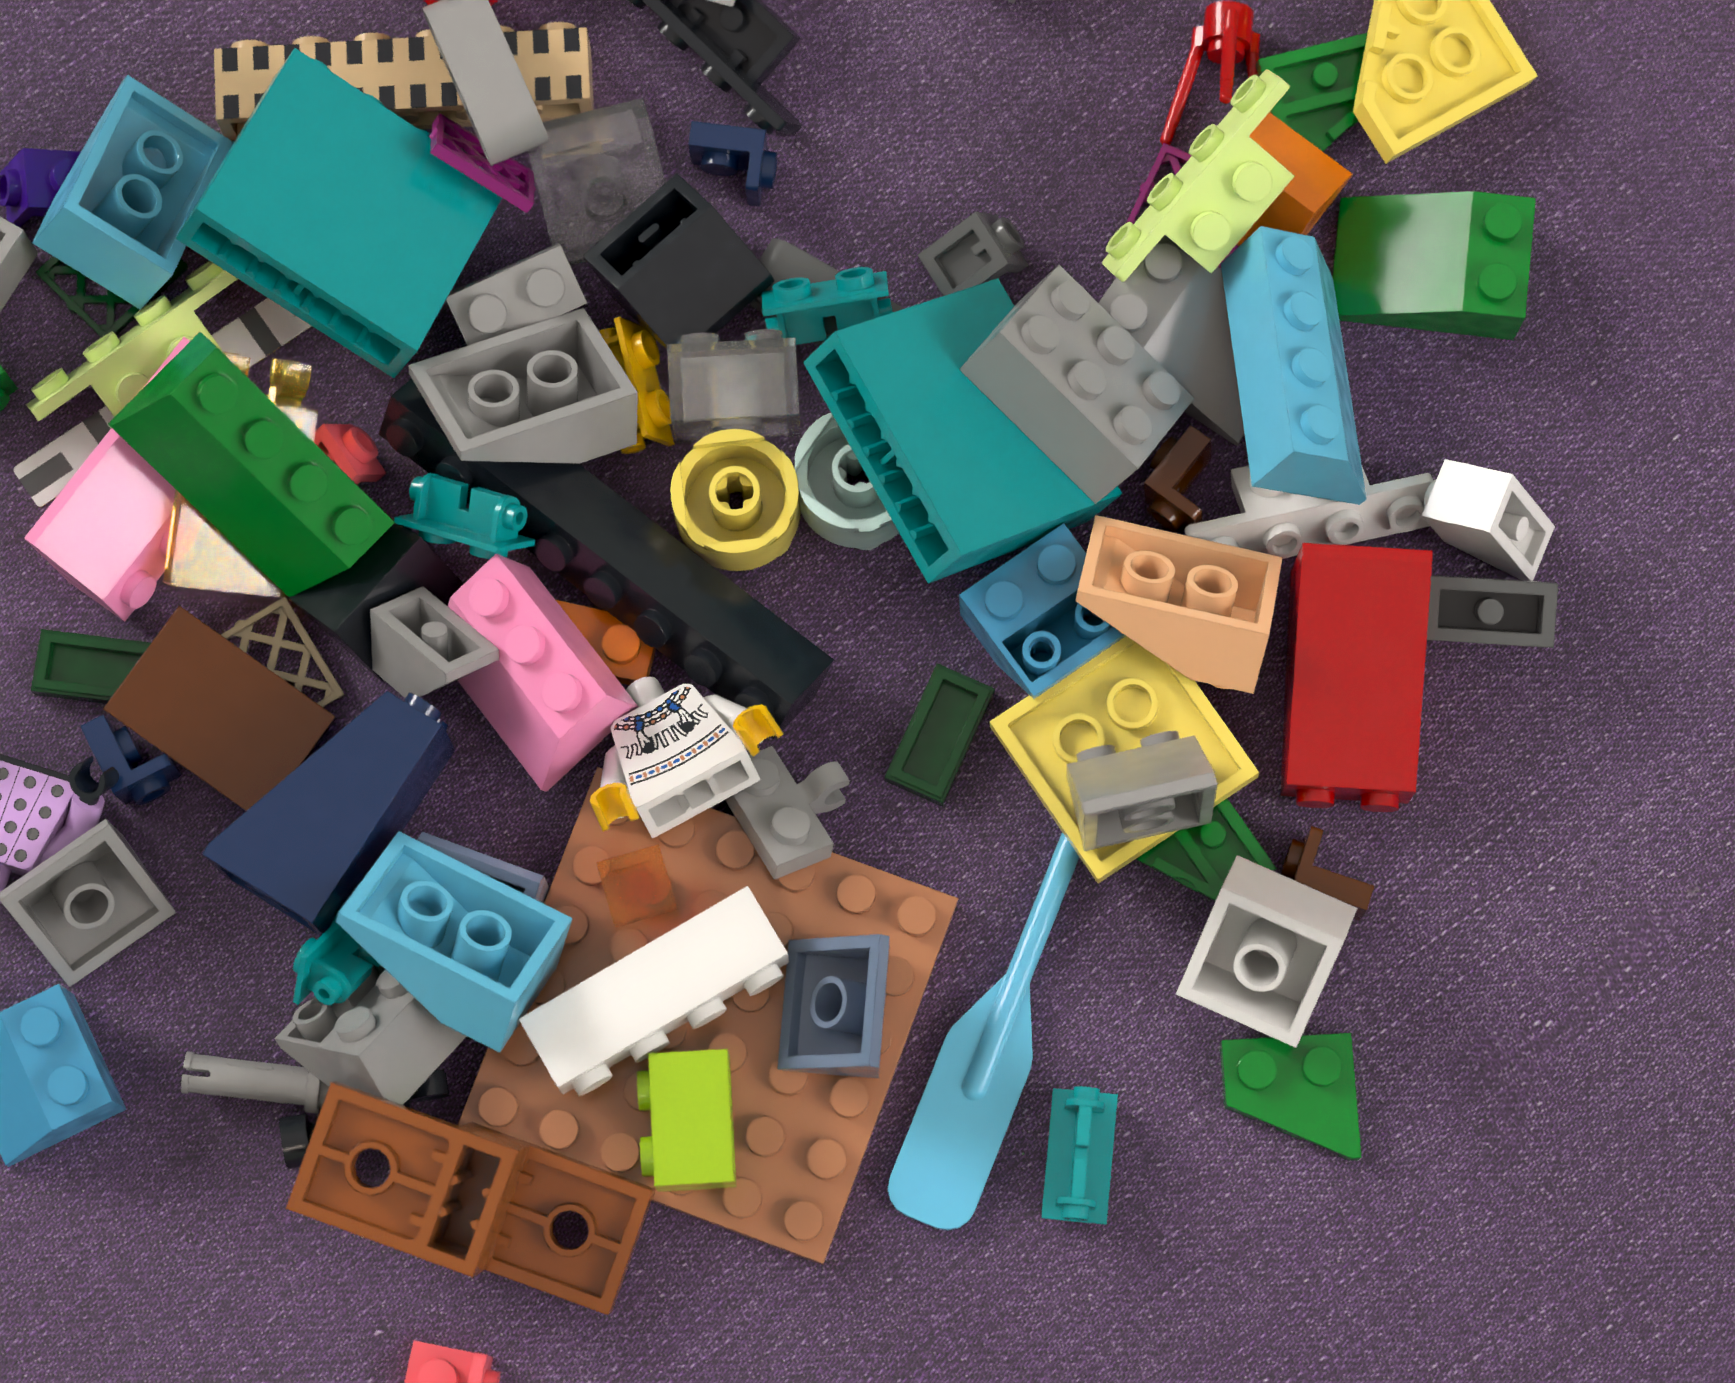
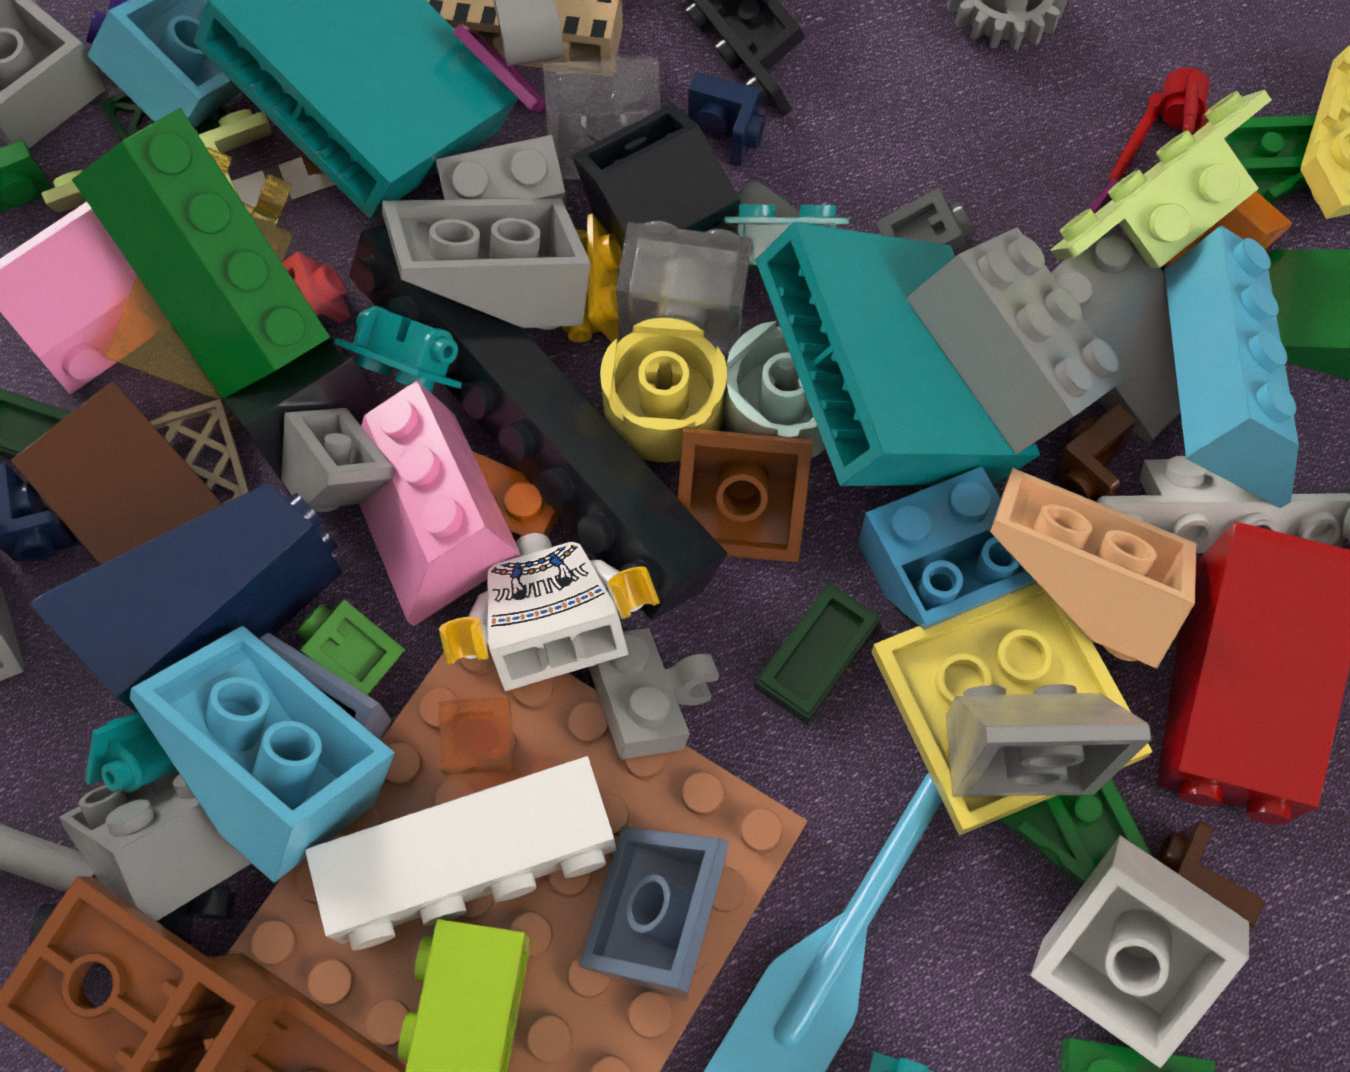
camera: 10 degrees right, 10 degrees down
none -> bright green bracket [294,599,405,695]
none -> dark orange slope [678,428,813,563]

